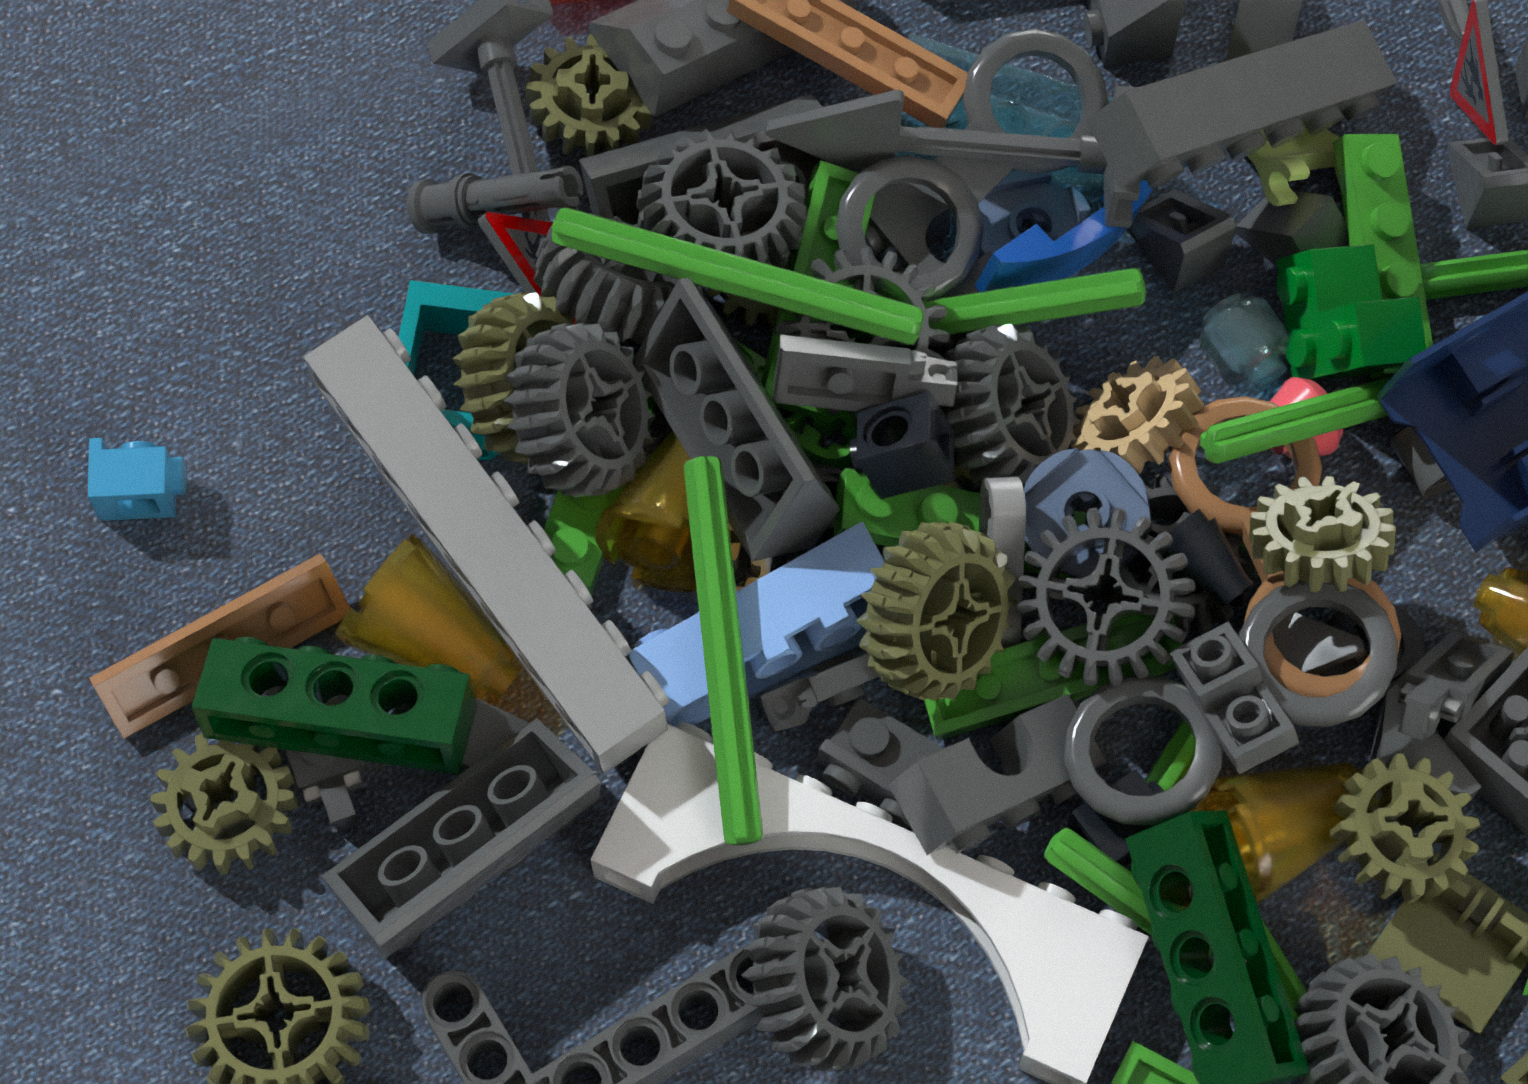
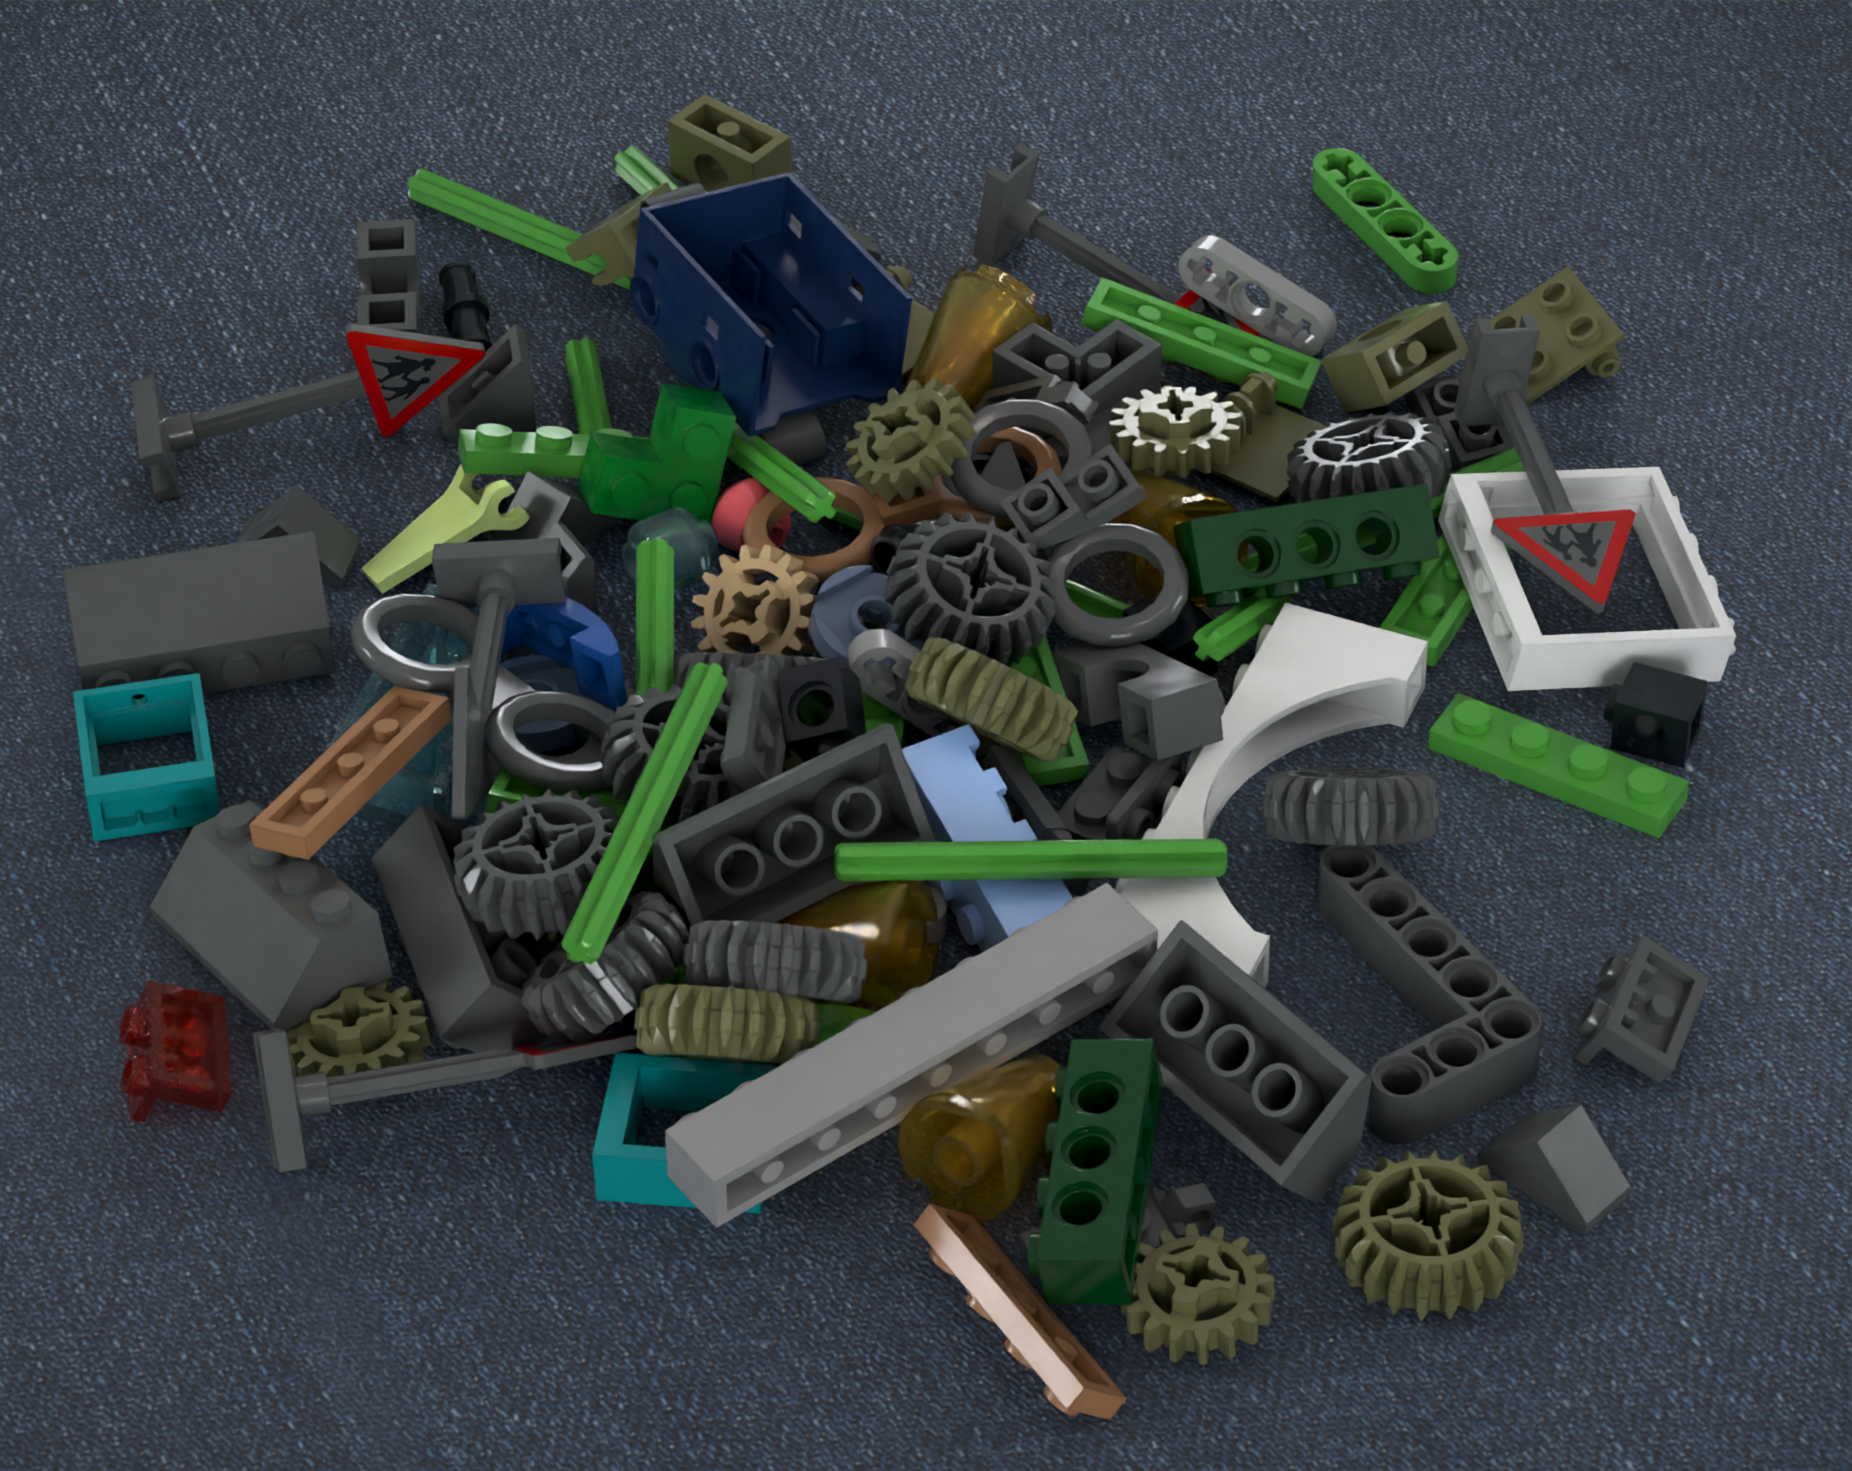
camera: 90 degrees left, 25 degrees down
dark azure brick [87,438,187,521] -> none
dark grey pin [407,166,583,235] -> none
dark grey brick [1086,20,1397,188] -> none

